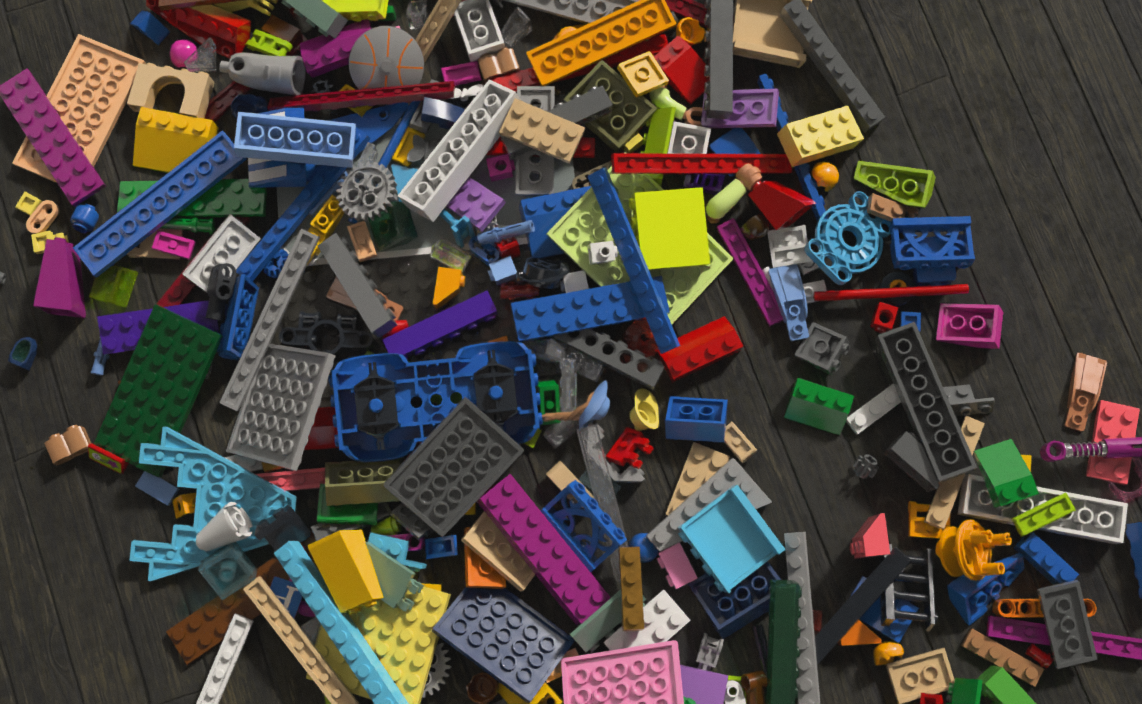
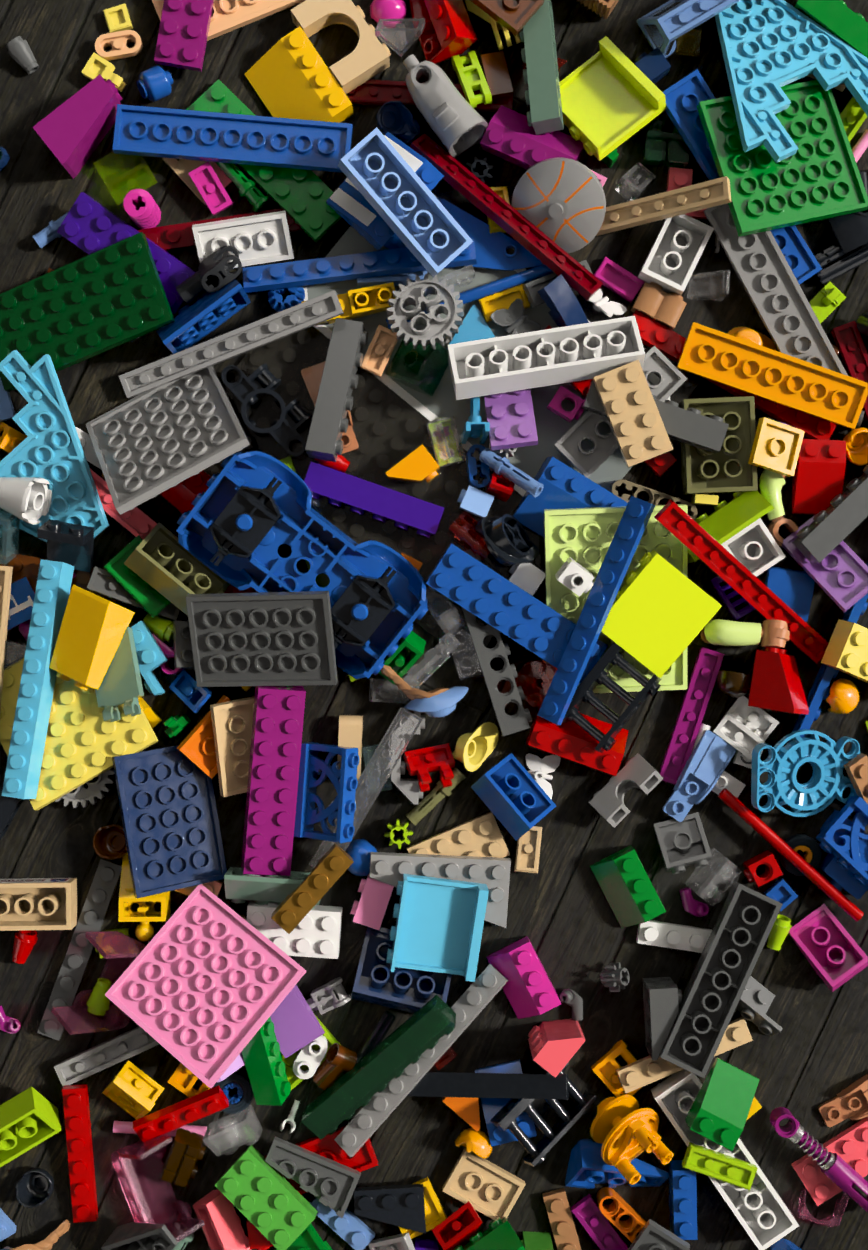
camera: 40 degrees right, 10 degrees up
none -> dark pink piece [123,189,161,229]
none -> green plate [164,715,192,738]
none -> lime gear [384,819,413,849]
none -> olive pin [406,767,466,825]
none -> dark pink slope [487,936,561,1019]
none -> white piece [525,753,561,800]
none -> dark grey arm [560,989,583,1021]
none -> black fence [562,642,662,753]
none -> light grey arch [589,753,664,828]
none -> magenta arm [679,887,709,917]
none -> clear bracket [685,848,742,906]
none -> lime cone [767,914,792,951]

